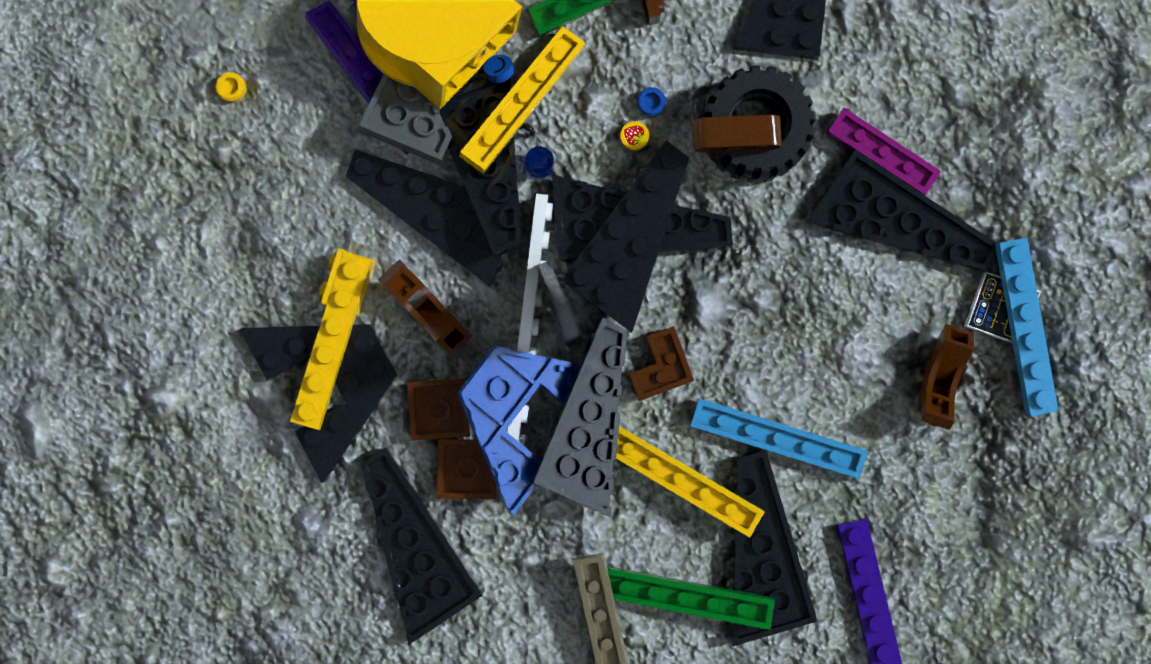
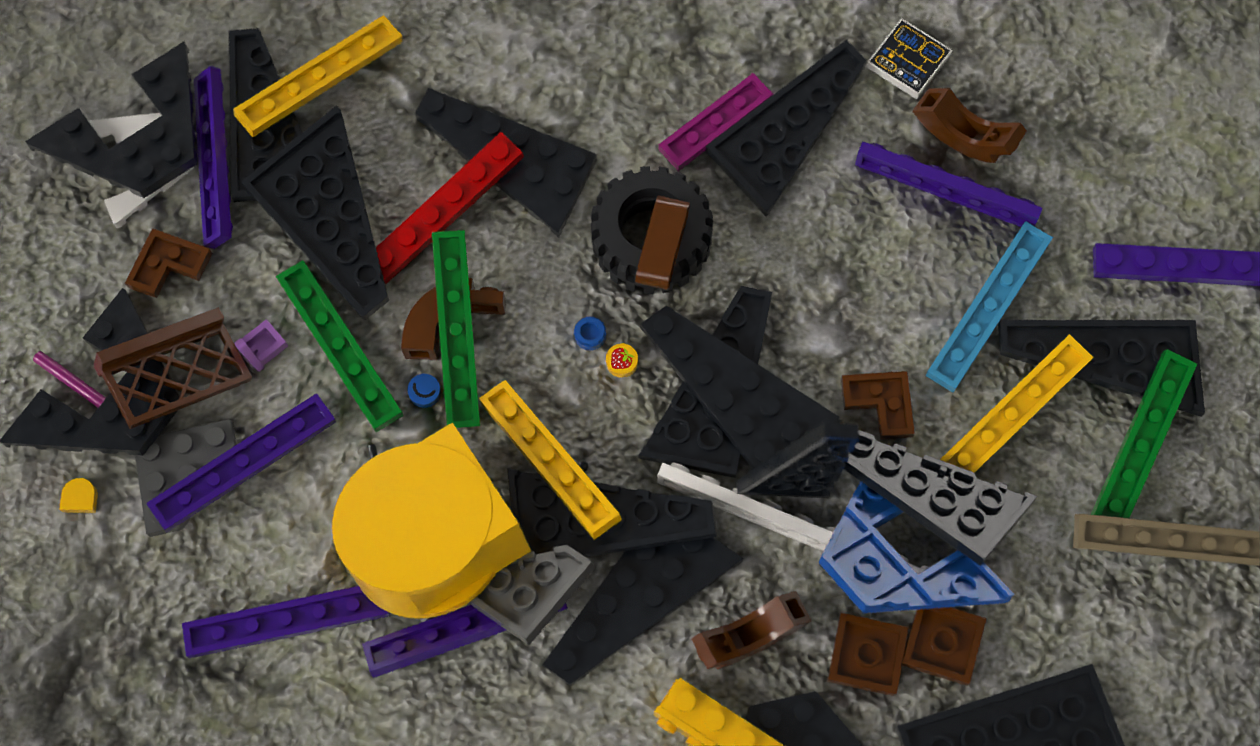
camera: 75 degrees left, 15 degrees down
blue tile [484,54,514,83] -> none
clear blue wheel [525,146,555,179] -> none
dark azure plate [995,238,1058,417] -> none
none -> dark purple plate [855,141,1042,227]

